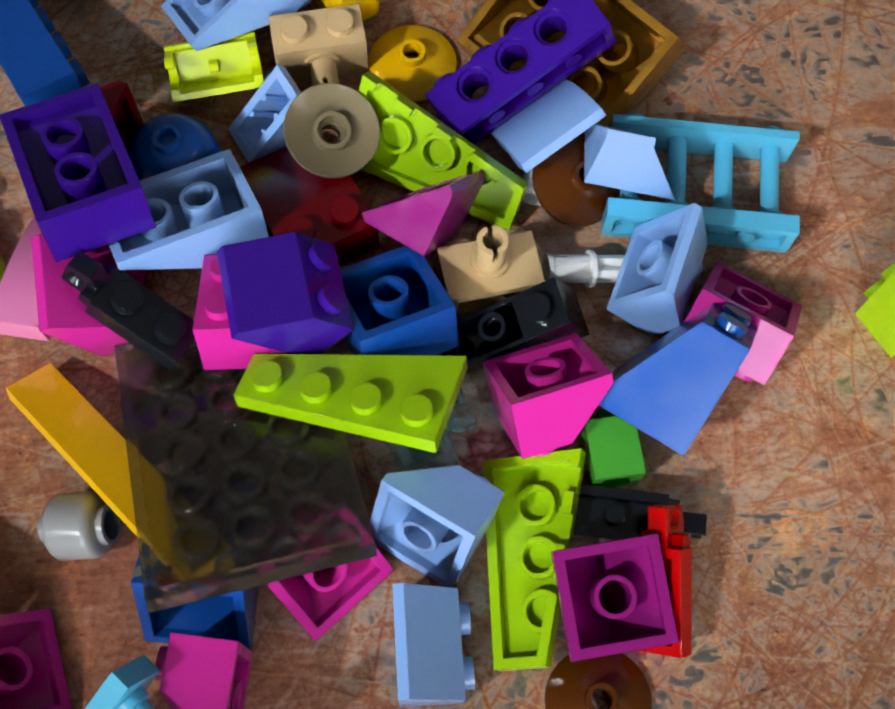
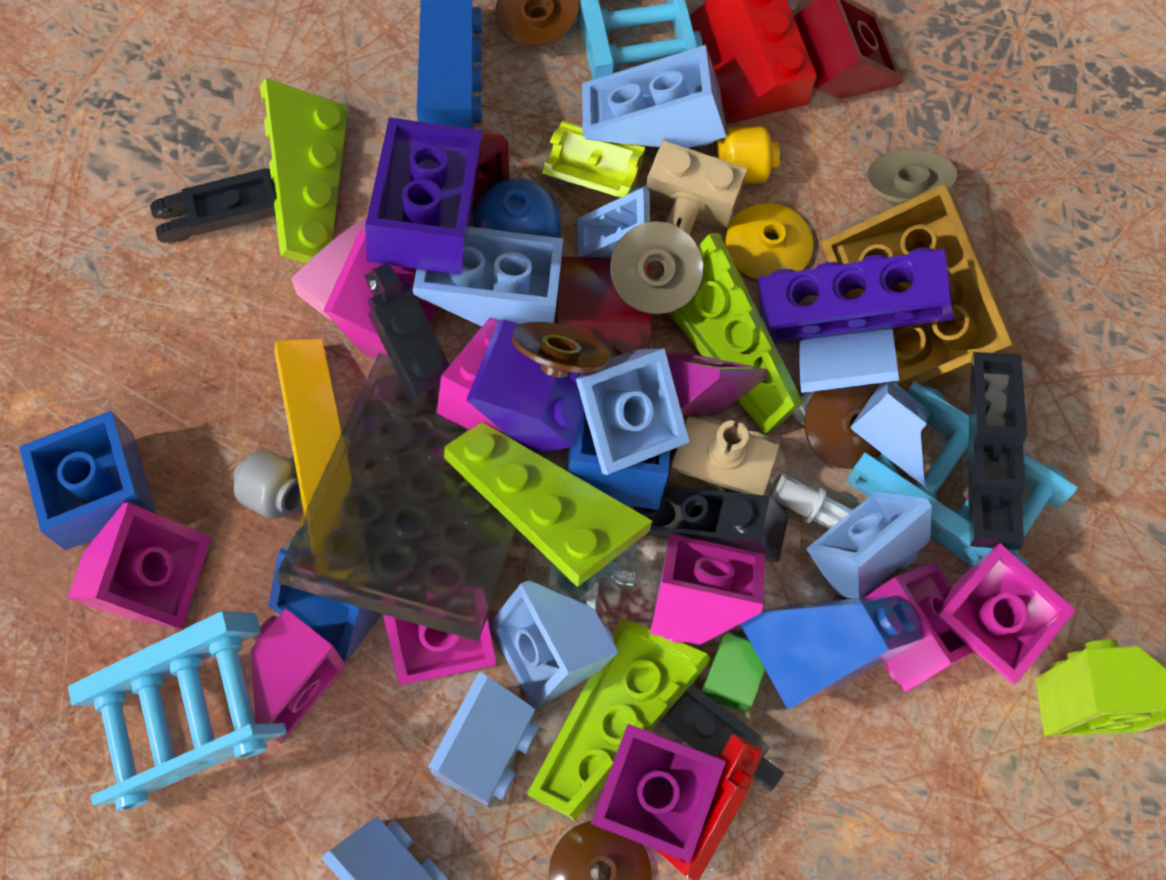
camera: 30 degrees right, 0 degrees up
none -> reddish brown dish [512,322,610,378]
none -> light blue slope [576,349,689,475]
none -> dark pink slope [936,543,1076,685]
none -> black slope [968,352,1027,550]

